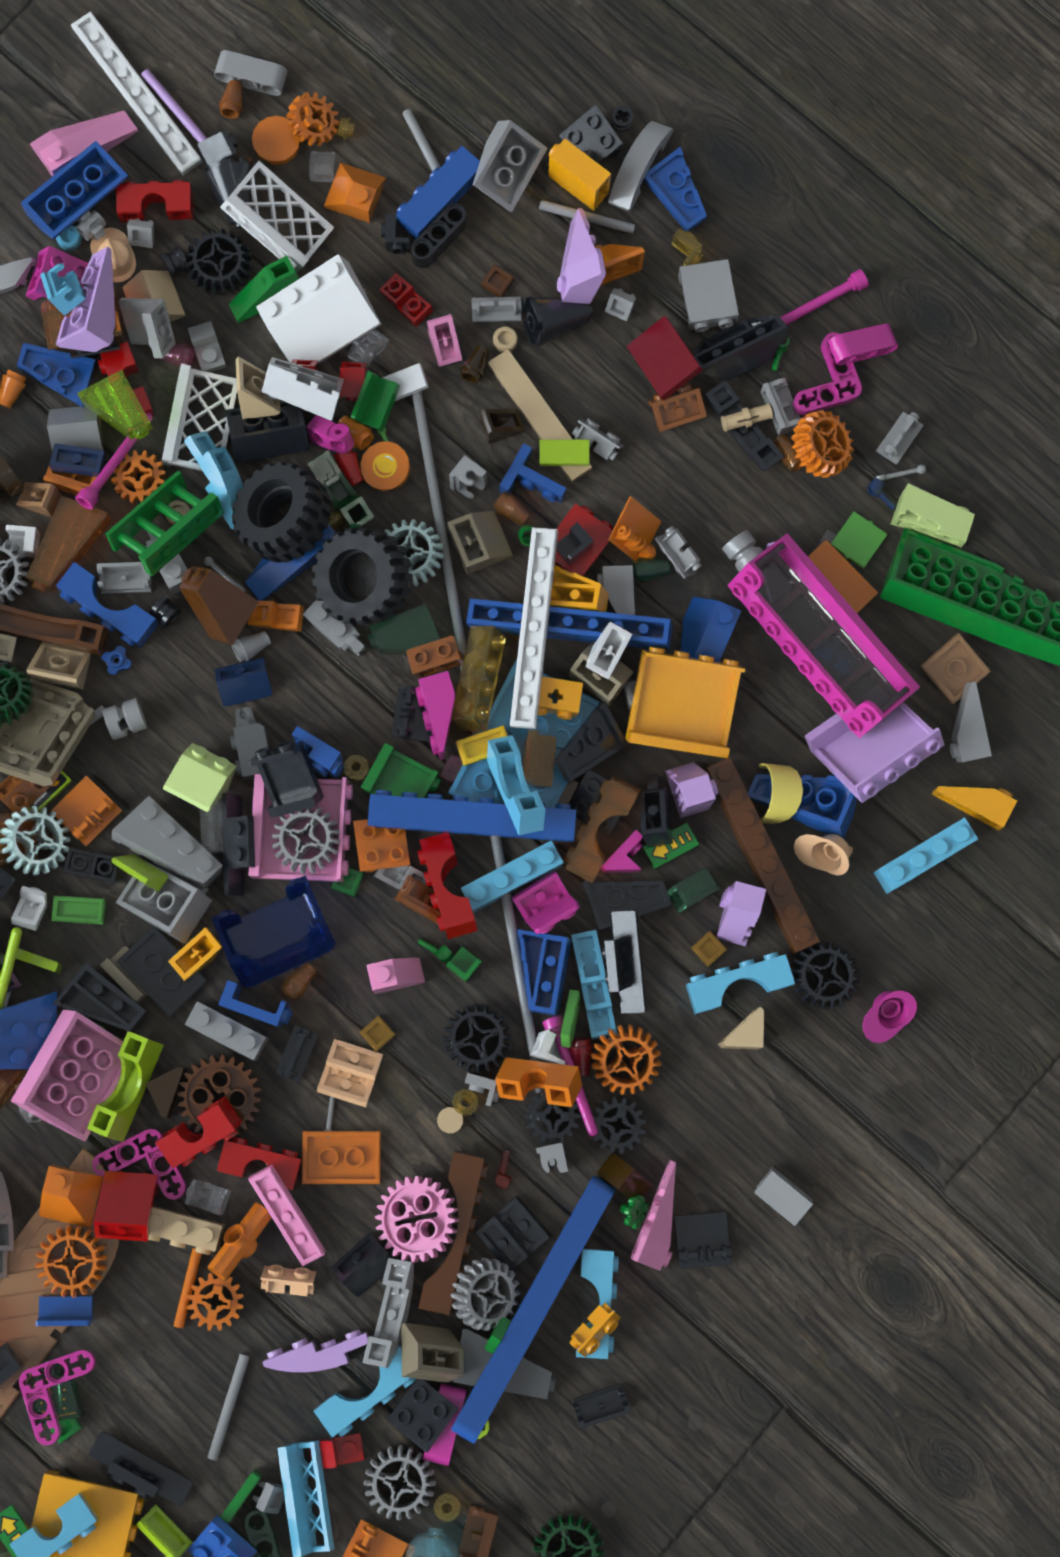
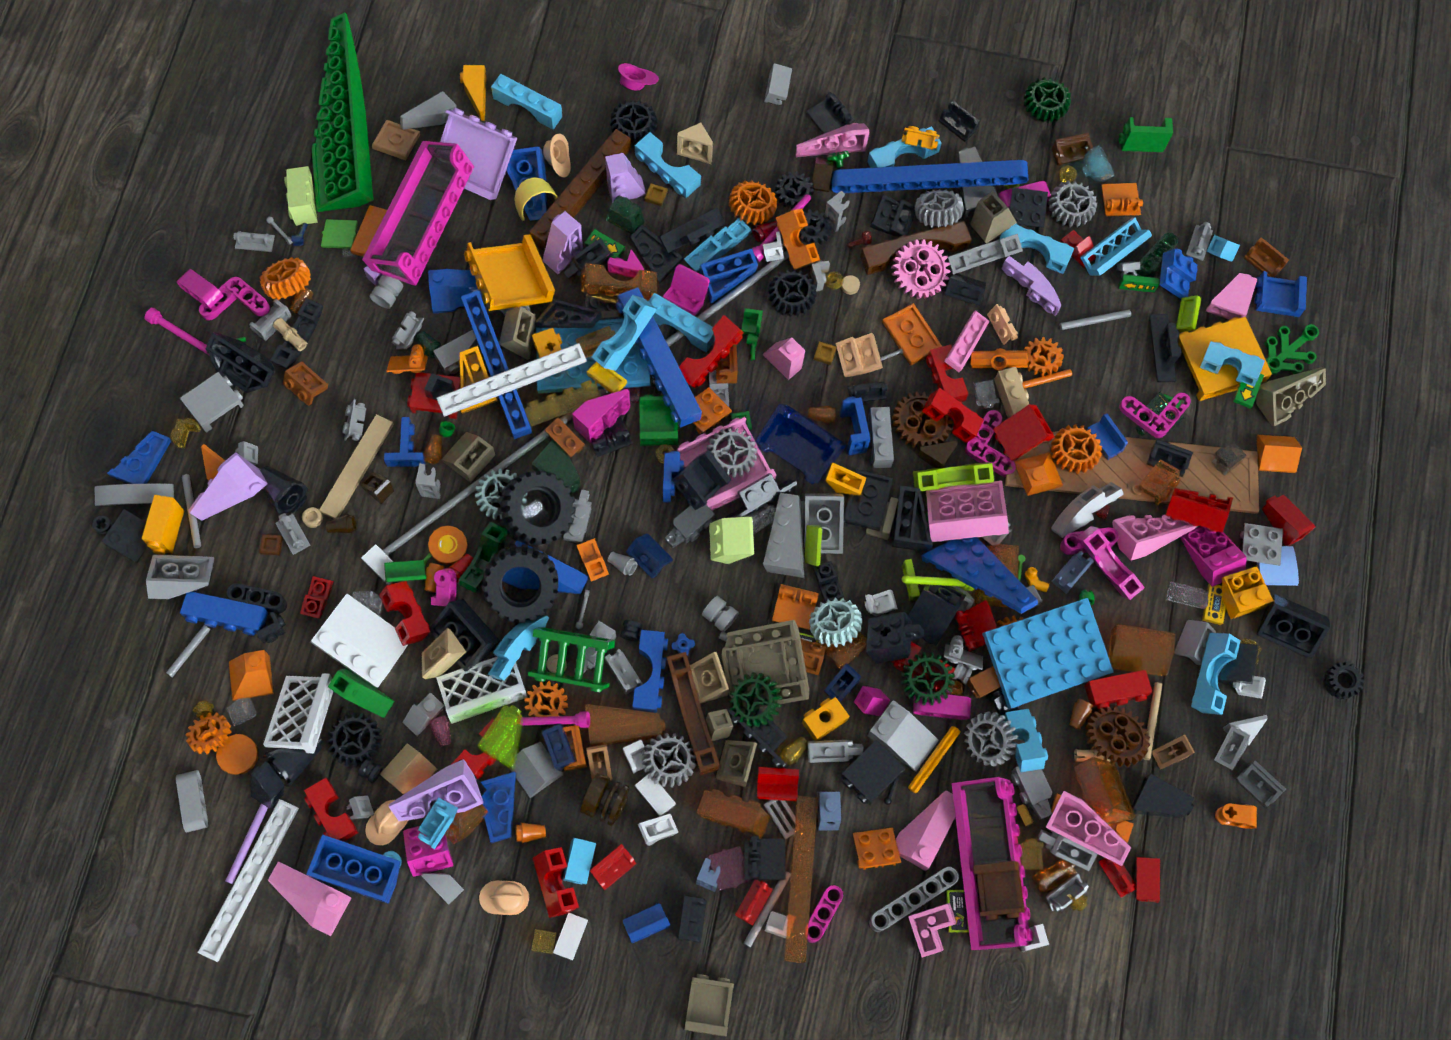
camera: 120 degrees left, 10 degrees down
bright green tile [51,896,106,925] -> none
light grey gear [76,210,106,241] -> none
light grey bracket [119,298,176,358] -> none
reddish brown slope [179,566,258,645] -> none
dark orange cone [219,80,243,119] -> none
wedge [261,357,344,421] -> none
bright pink slope [427,314,462,367] -> none
green tile [485,1317,511,1354] -> none
lime tile [539,440,589,466] -> none
bright green tile [561,990,580,1048] -> none
white slope [586,622,632,679] -> none
dark red tile [627,316,703,401] -> none

